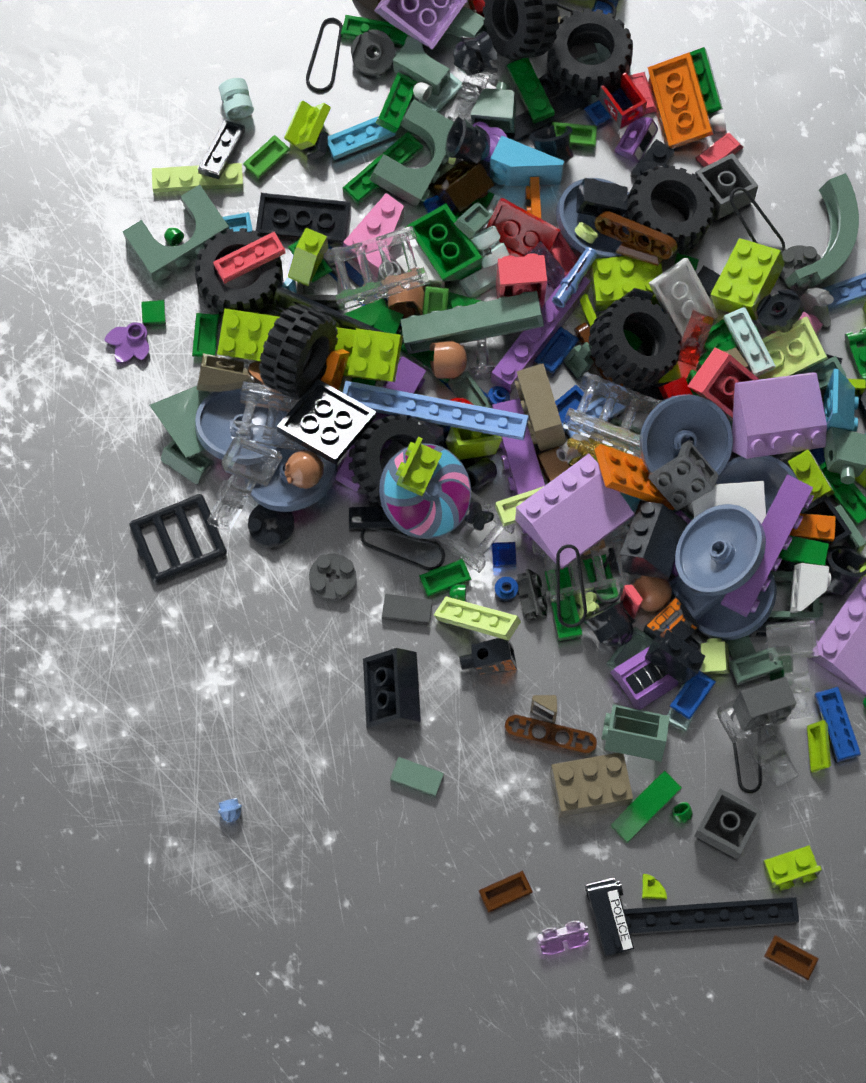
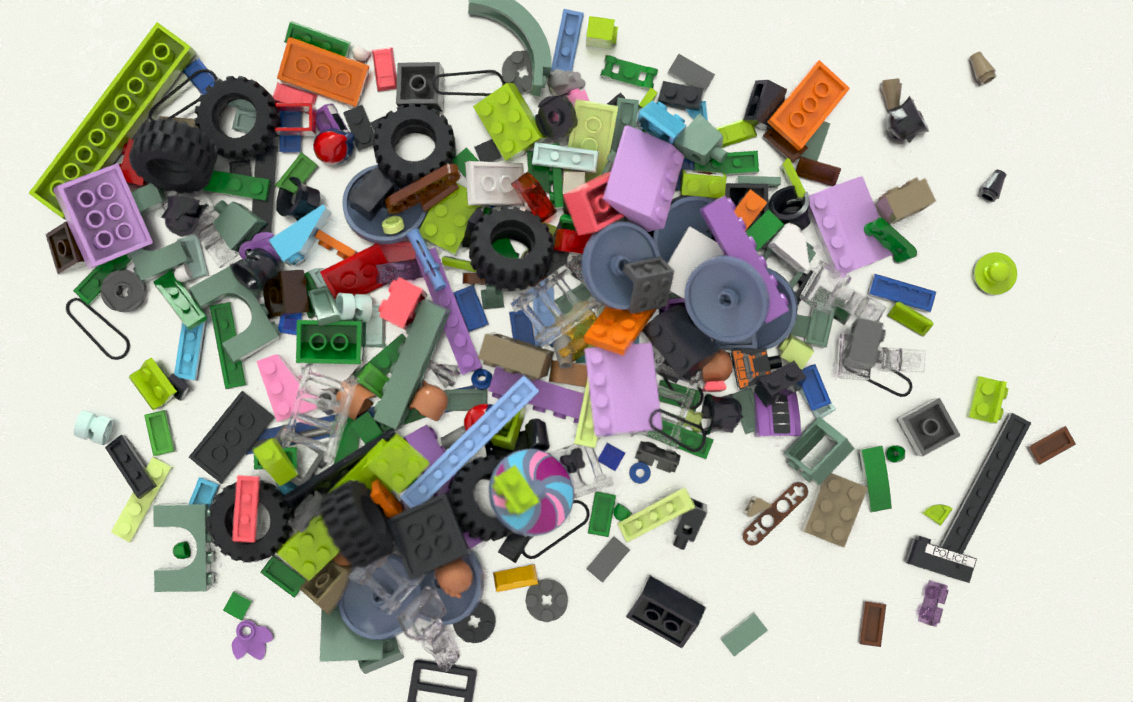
camera: 50 degrees left, 15 degrees up
none -> dark grey plate [288,491,323,533]
none -> red piece [313,128,355,165]
none -> yellow tile [493,564,538,593]

